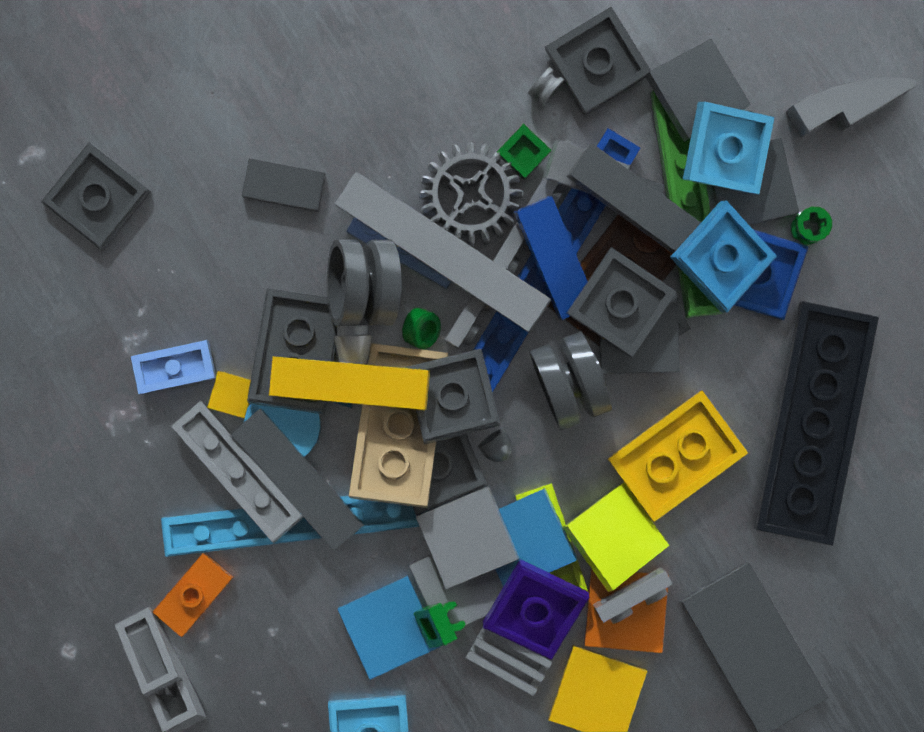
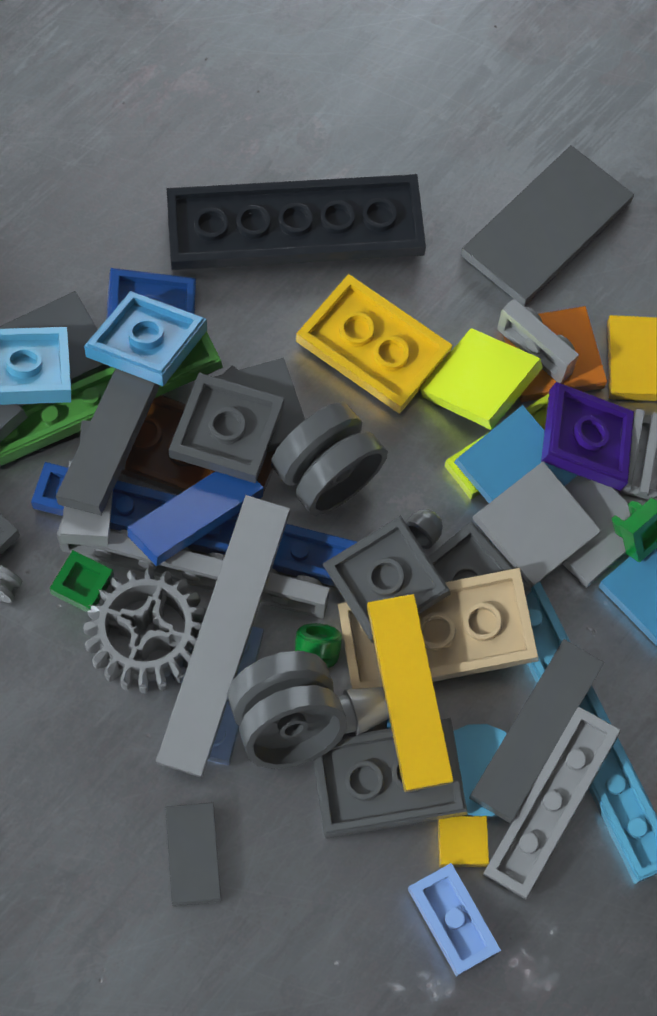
camera: 115 degrees left, 20 degrees down
green bush [790,206,832,245] -> none

